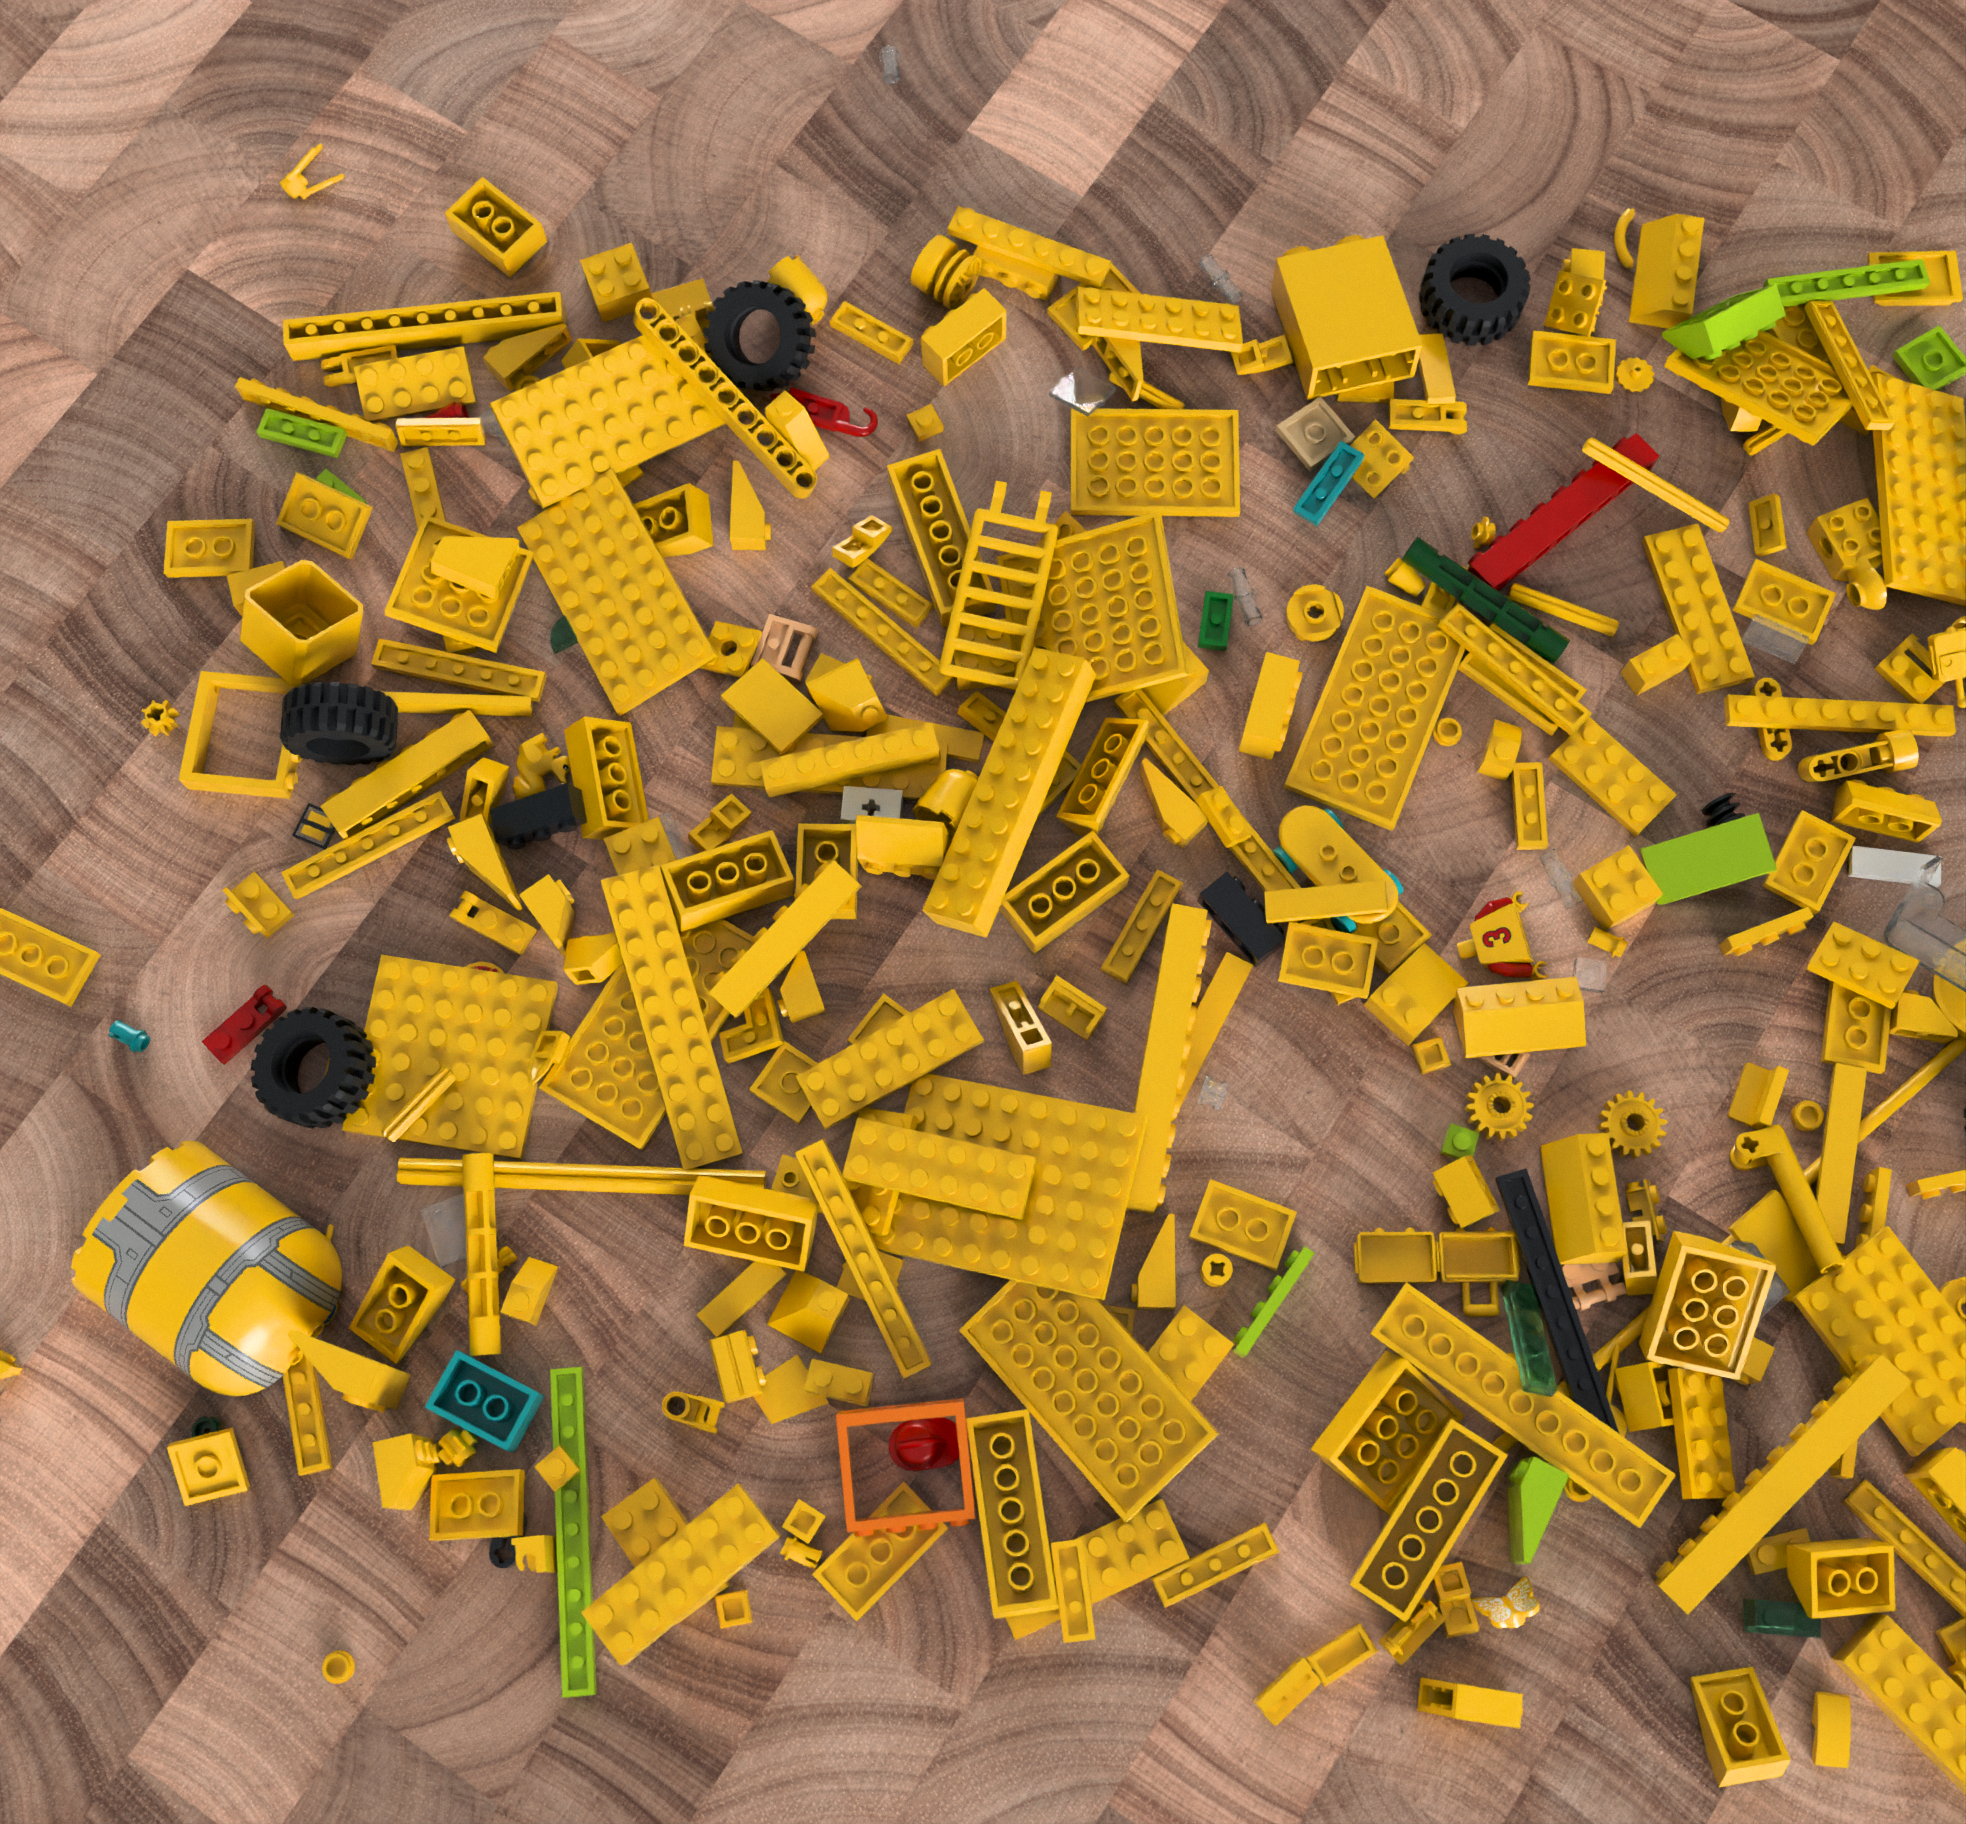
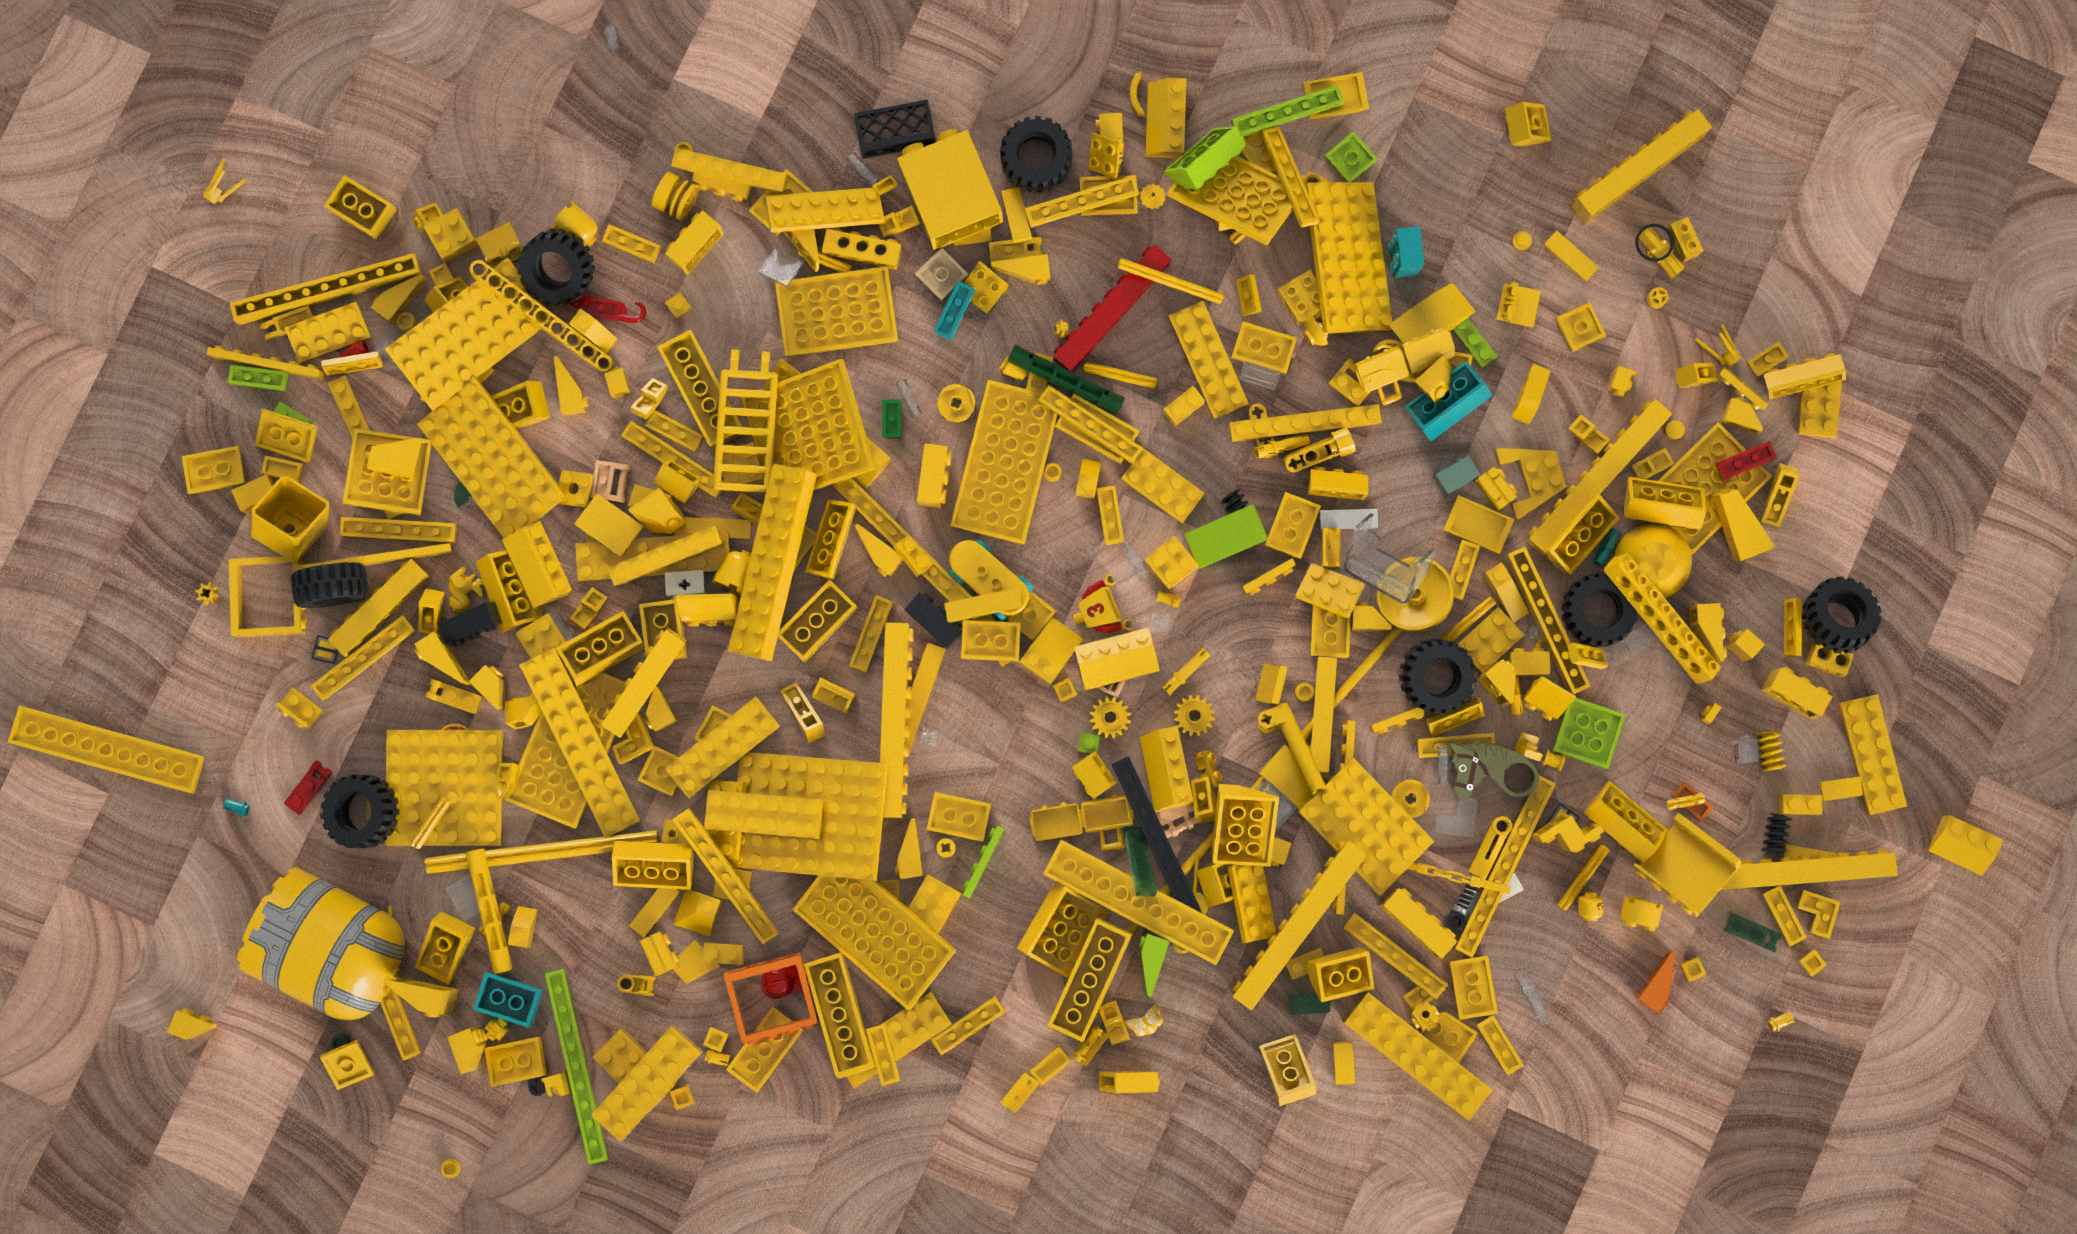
camera: 10 degrees left, 10 degrees up
yellow plate [534,1445,581,1492] -> none
none -> yellow tile [261,456,304,483]
none -> yellow bracket [413,202,443,233]
none -> yellow tile [429,263,454,286]
none -> yellow slope [501,521,572,609]
none -> yellow brick [604,367,631,398]
none -> yellow brick [653,459,702,503]
none -> yellow brick [822,227,902,270]
none -> black fence [854,99,936,159]
none -> yellow piece [872,175,898,196]
none -> yellow slope [991,254,1051,285]
none -> yellow plate [1025,175,1139,228]
none -> yellow pin [1161,647,1211,696]
none -> yellow pin [1253,433,1310,459]
none -> yellow hinge [1321,527,1341,568]

